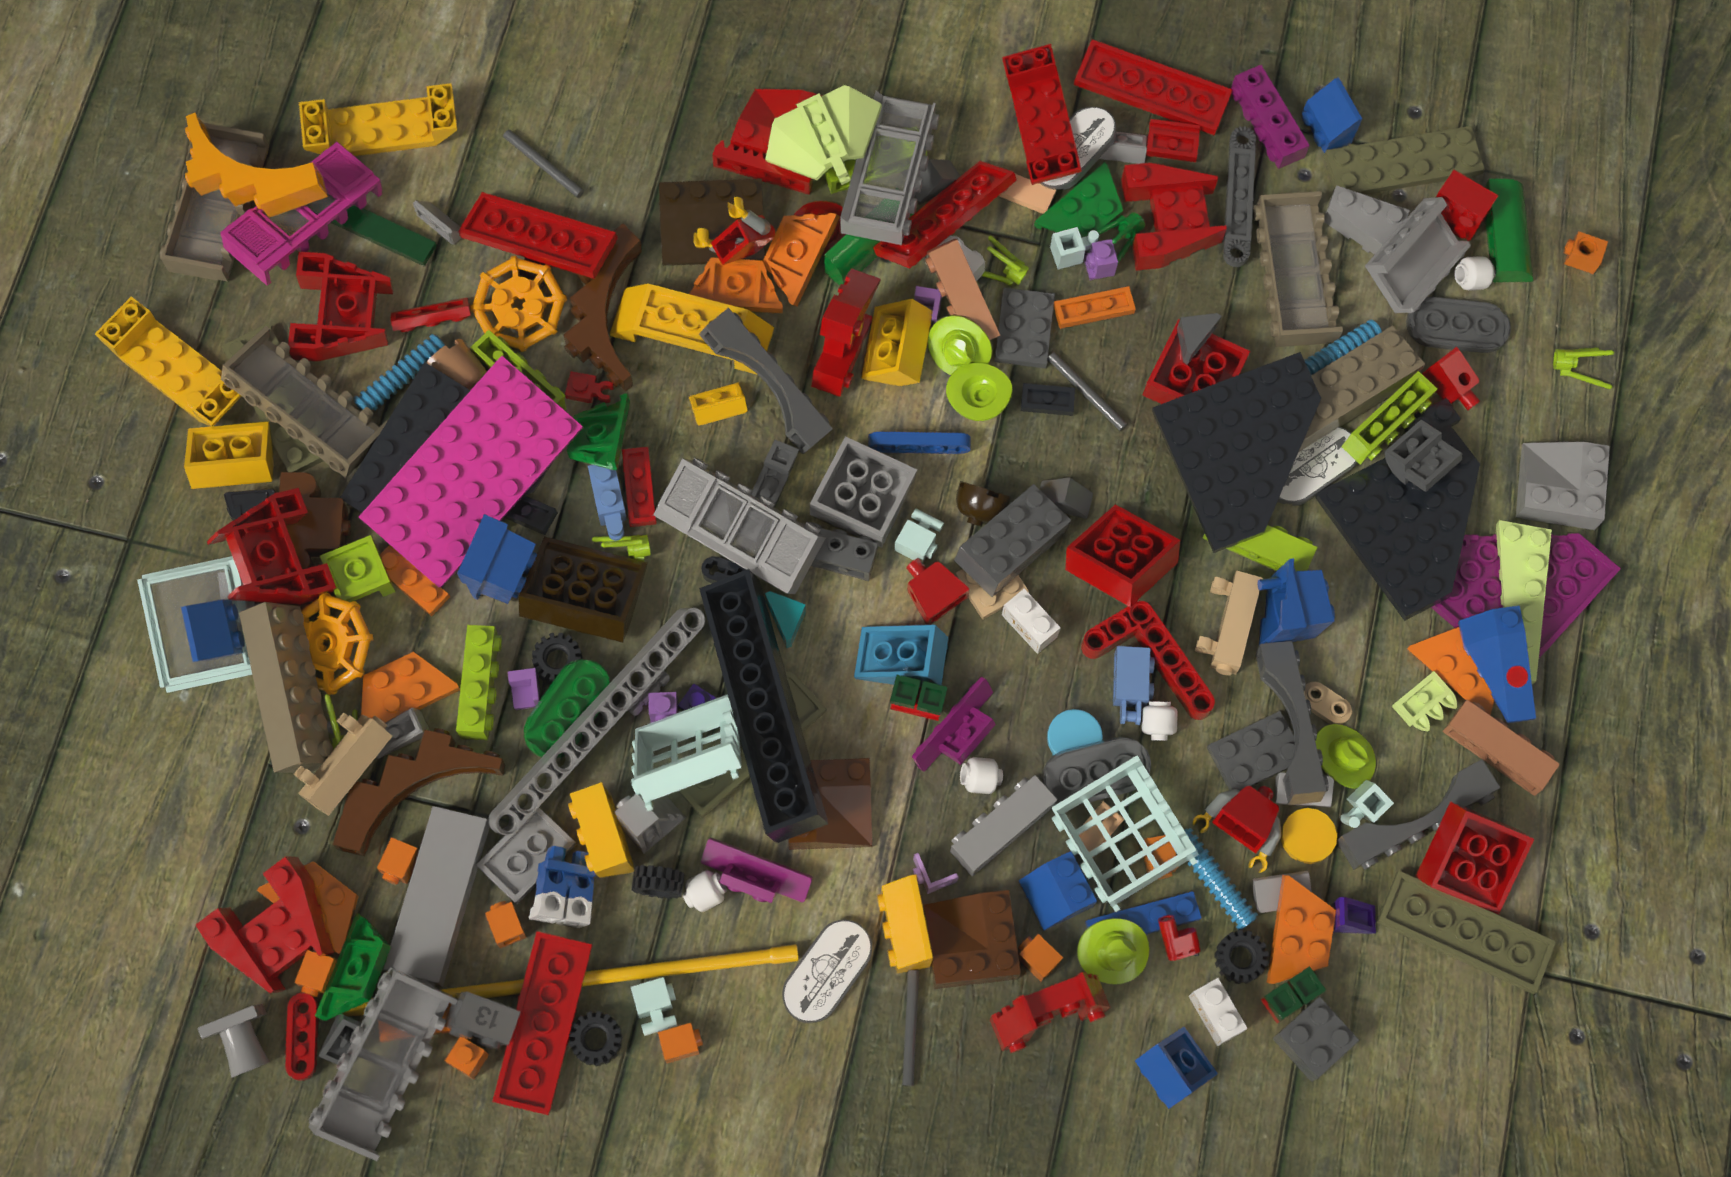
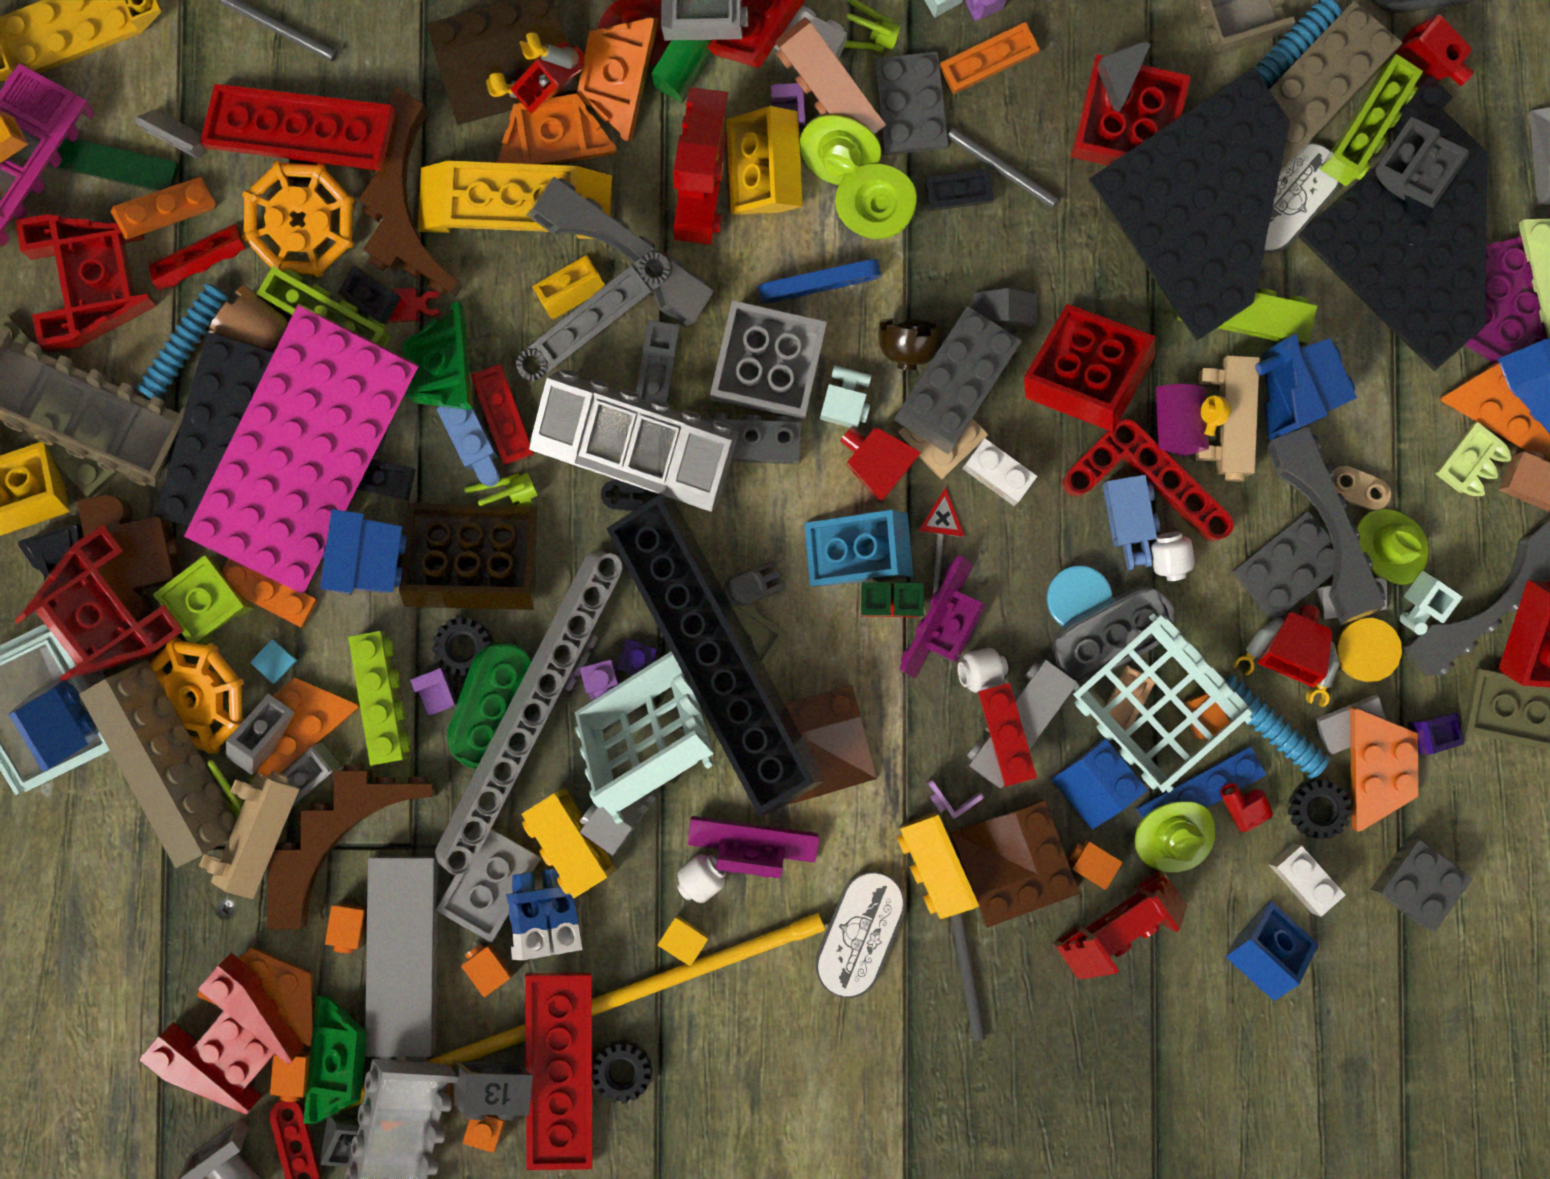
camera: 10 degrees left, 15 degrees up
black tyre [631,865,685,899] -> none
light aqua brick [631,977,677,1036] -> none
orange brick [658,1023,703,1064] -> none
teal slope [765,591,806,648] -> none
dark green hips [1261,966,1327,1023] -> none
none -> orange plate [111,177,216,240]
none -> light grey slope [226,694,294,775]
none -> medium azure tile [250,639,298,684]
none -> black plate [338,265,401,325]
none -> dark grey plate [516,251,673,381]
none -> yellow panel [658,915,709,966]
none -> dark grey arm [723,560,786,606]
none -> piece [917,487,965,594]
none -> red plate [977,683,1037,787]
none -> magenta brick [1156,384,1209,457]
none -> yellow piece [1201,395,1231,436]

